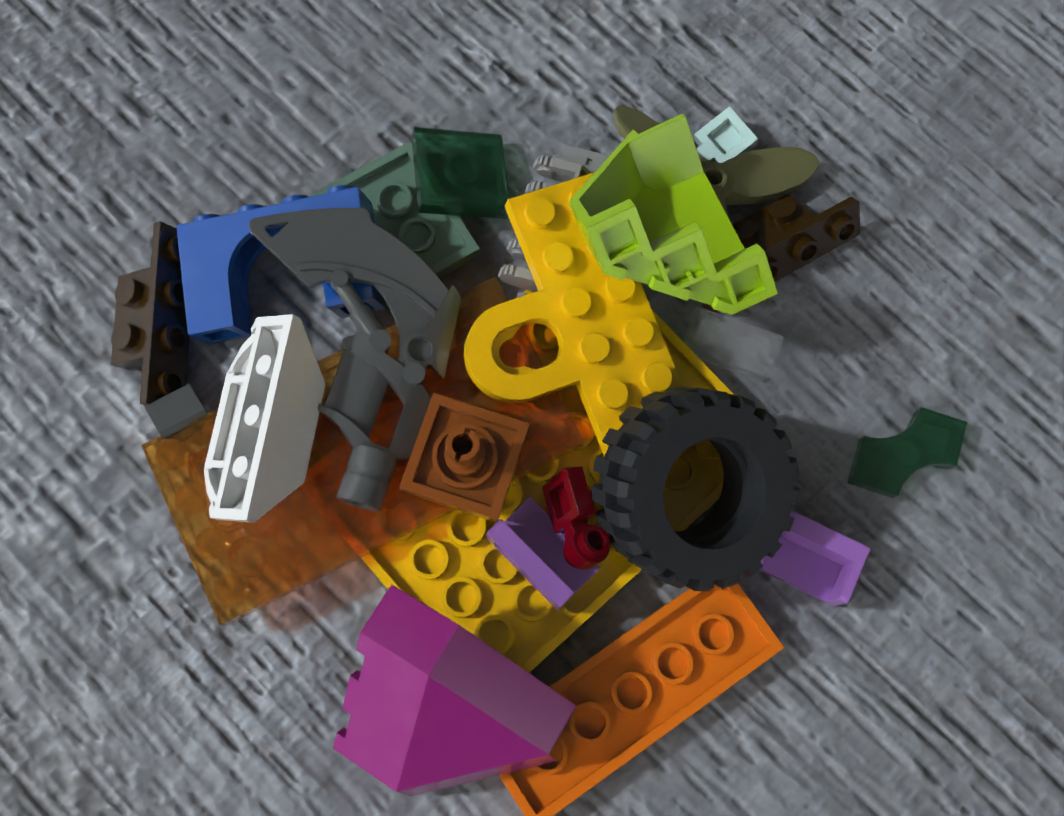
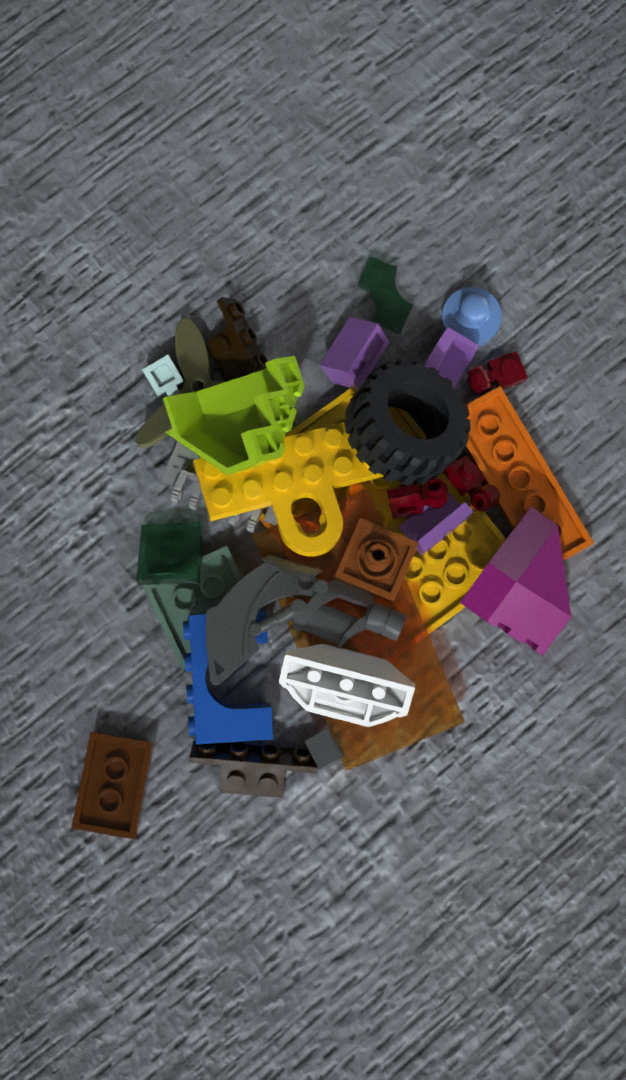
camera: 80 degrees left, 5 degrees up
none -> reddish brown plate [71,732,154,840]
none -> medium lavender panel [319,317,389,390]
none -> medium blue plate [441,287,502,346]
none -> dark red plate [443,455,500,512]
none -> dark red plate [467,351,528,395]

